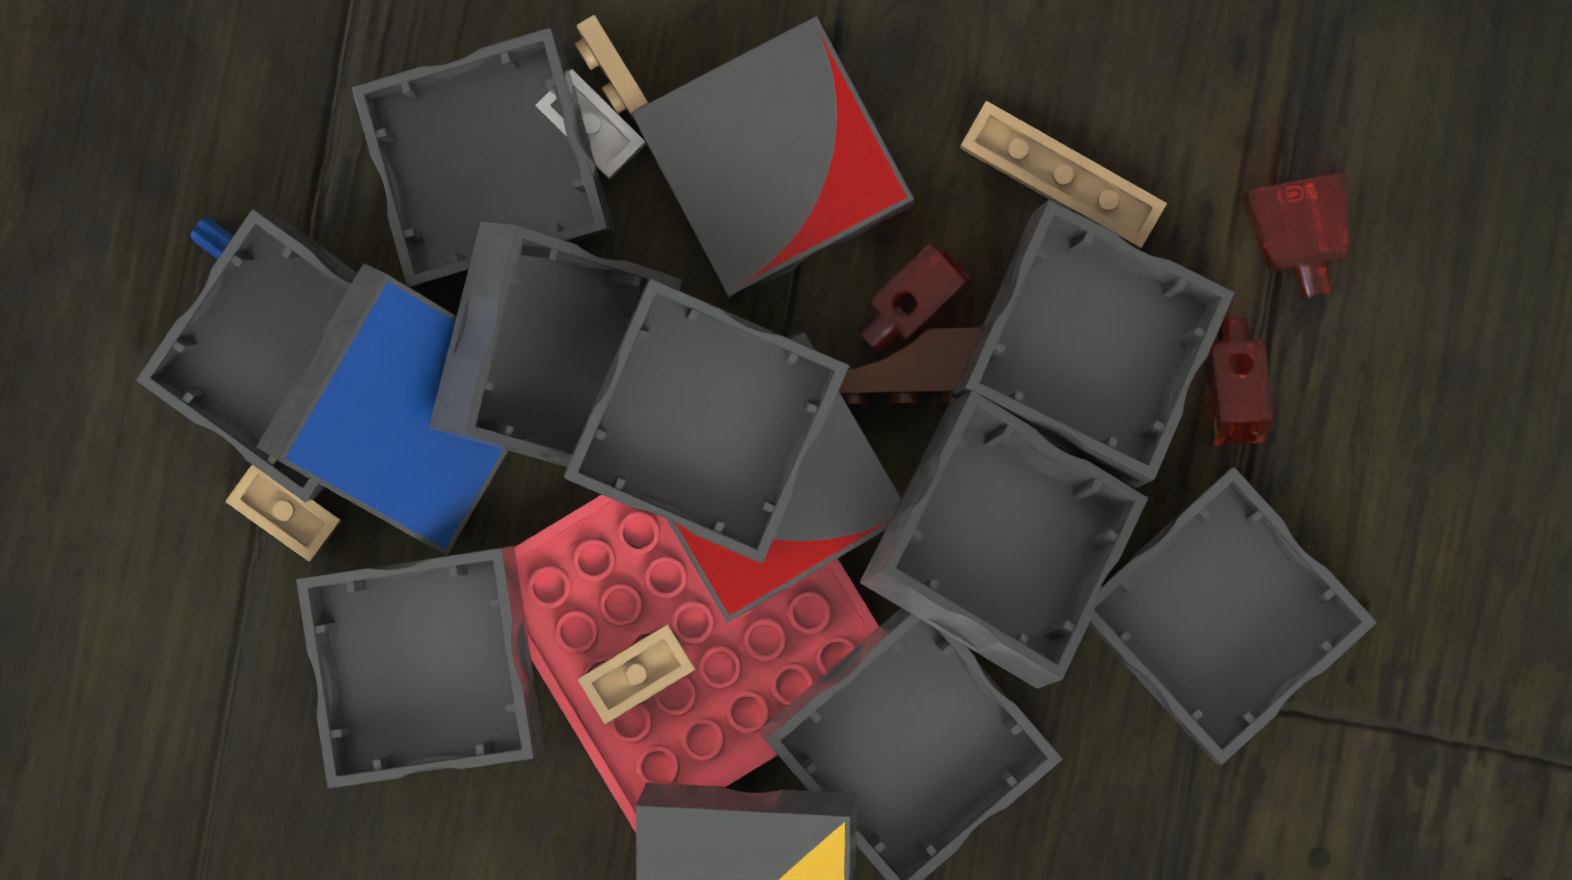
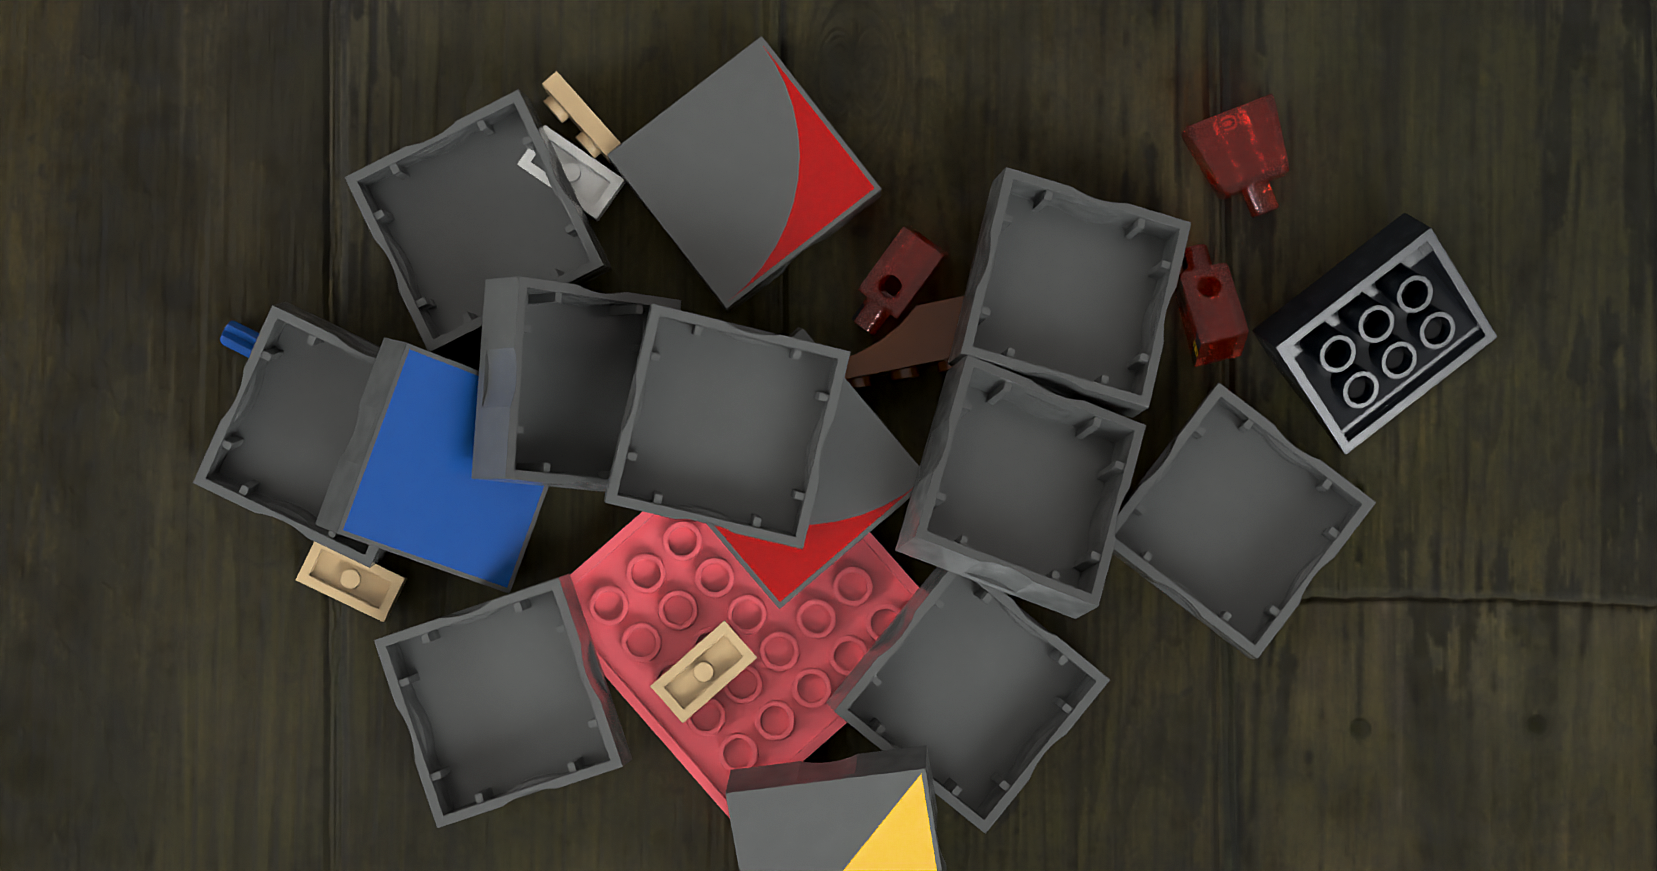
camera: 15 degrees left, 0 degrees up
tan plate [960,101,1167,250] -> none
none -> black slope [1252,212,1497,455]

